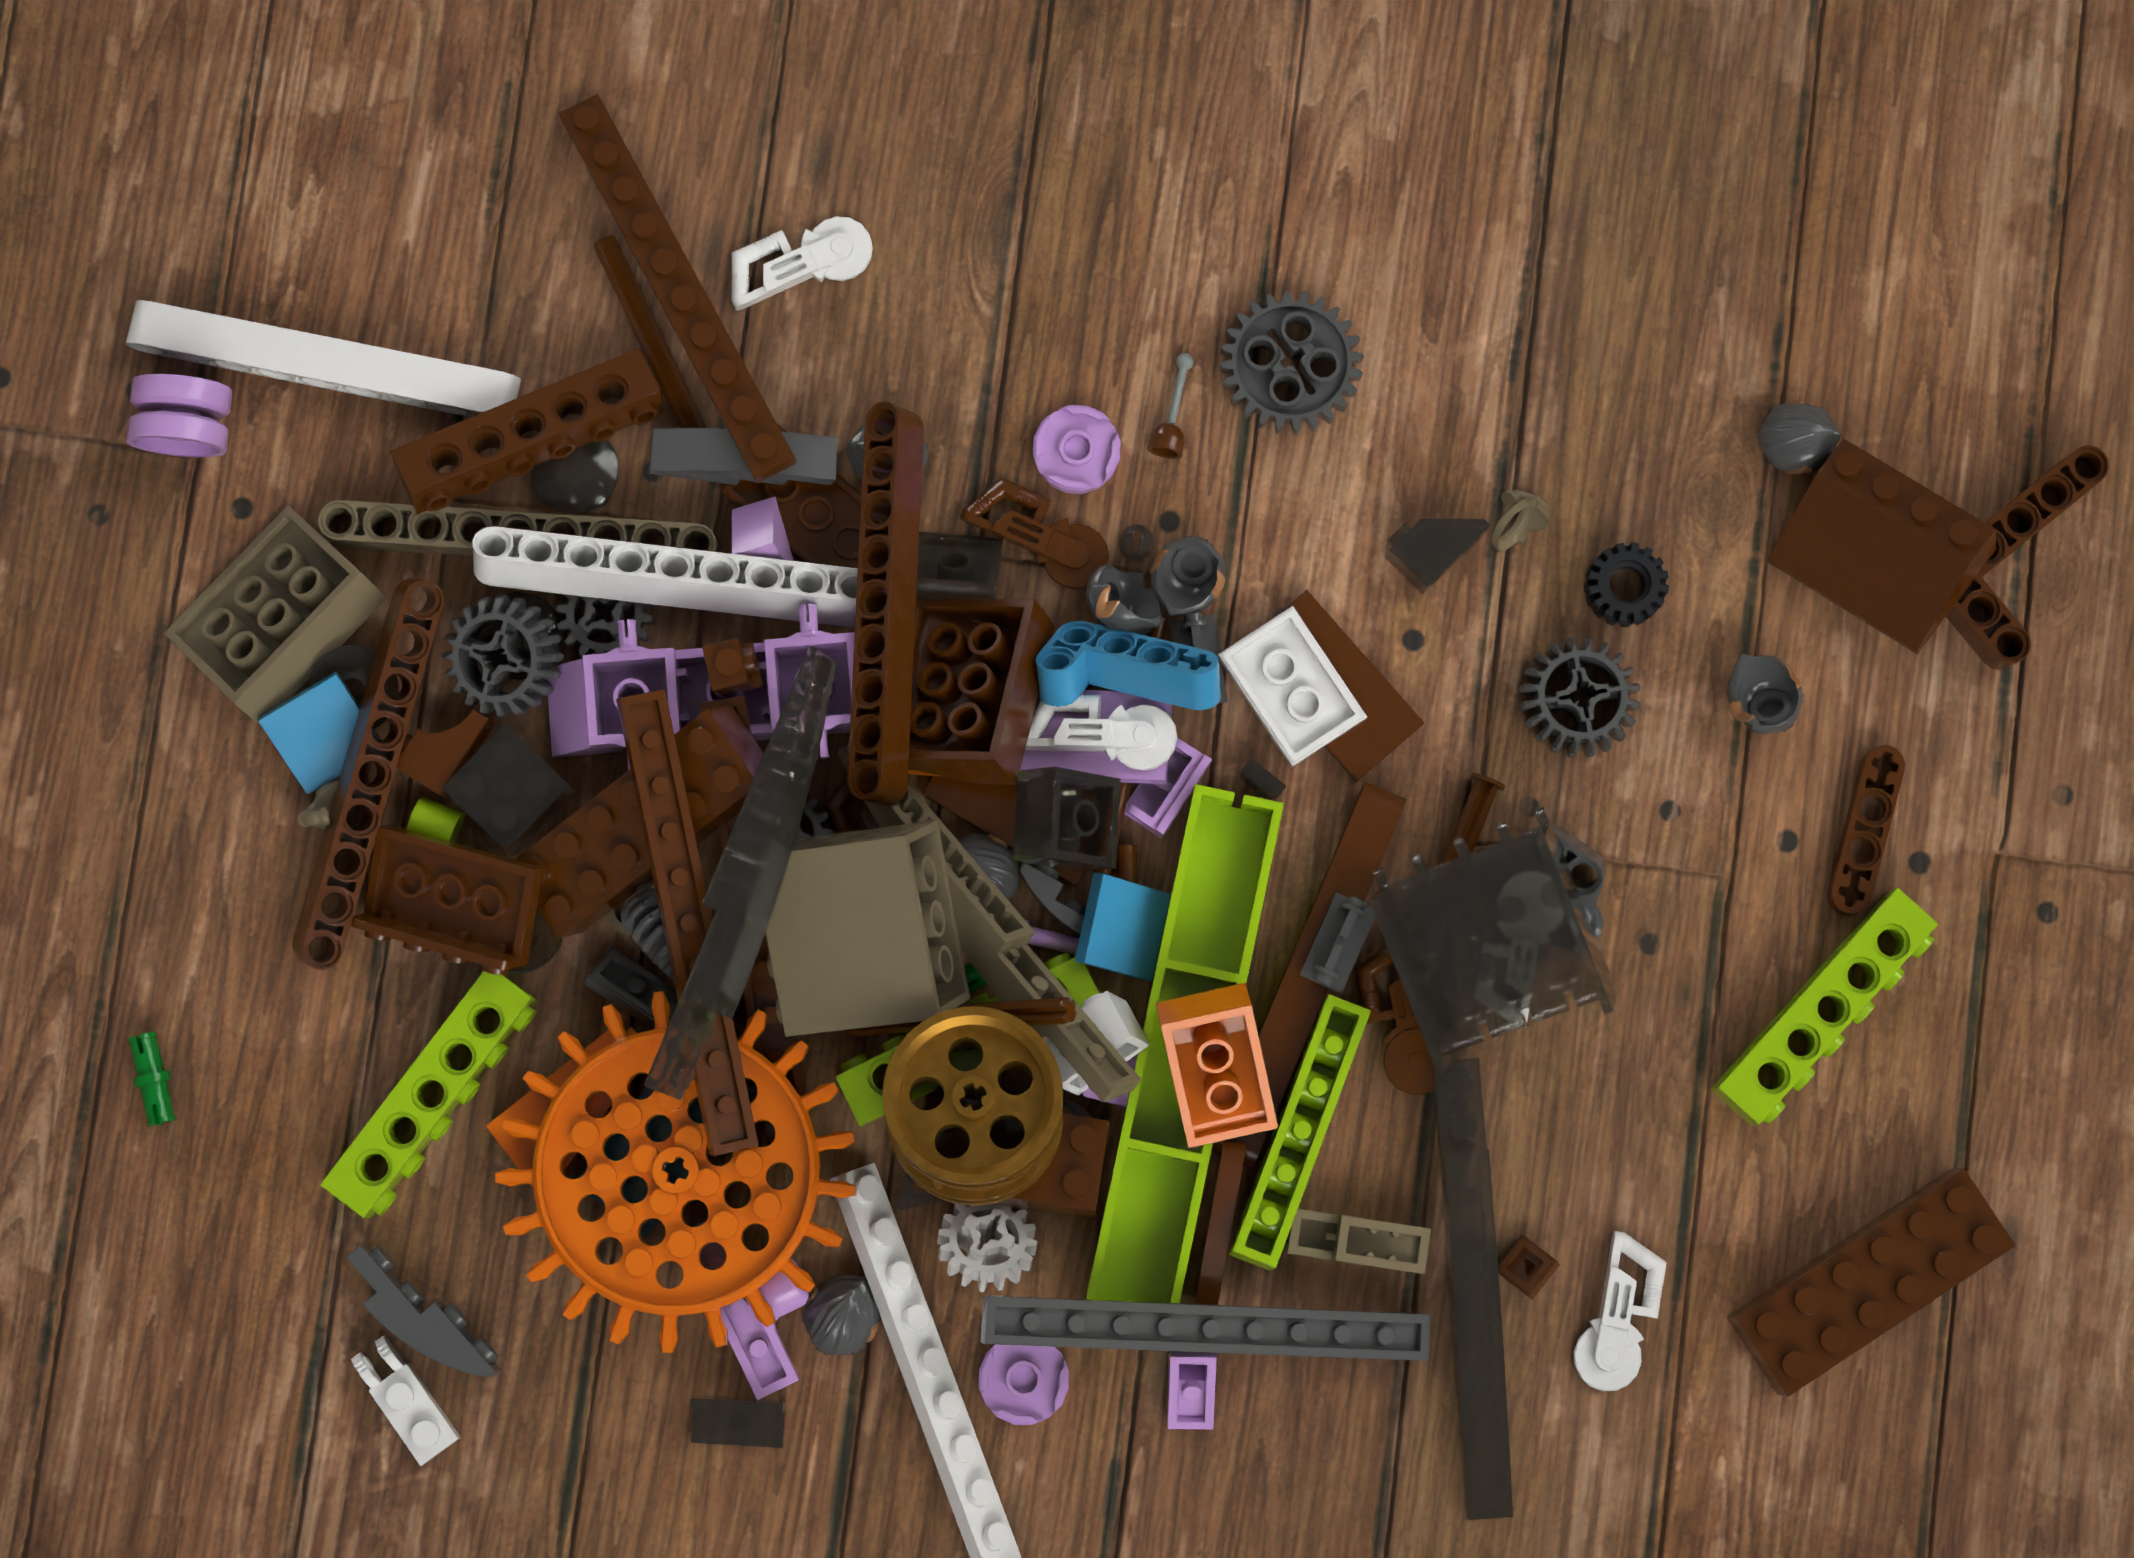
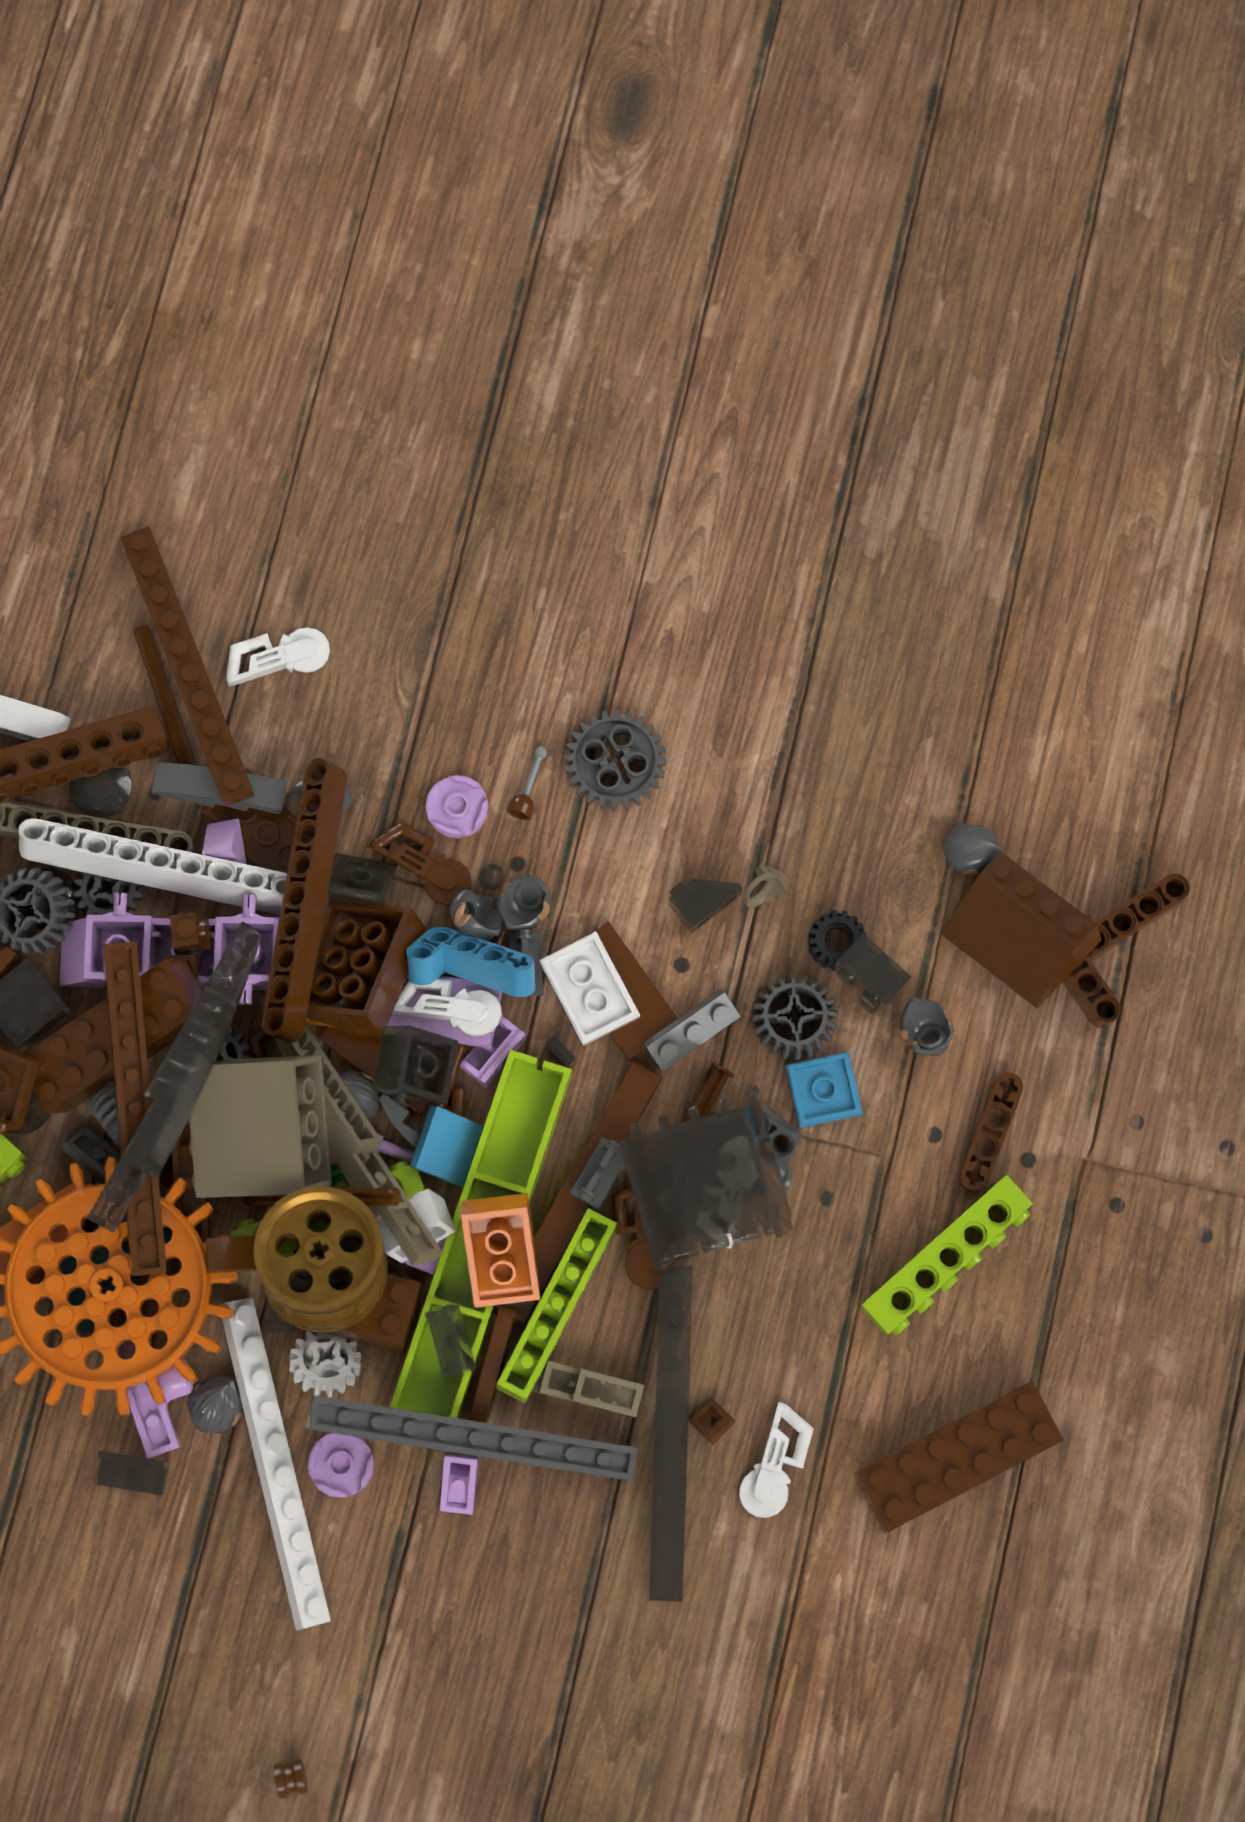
camera: 10 degrees right, 5 degrees down
none -> reddish brown slope [205,1236,257,1273]
none -> clear smoke hinge [425,1304,476,1379]
none -> plate [643,989,740,1072]
none -> dark azure tile [785,1051,863,1129]
none -> clear smoke brick [835,934,911,1016]

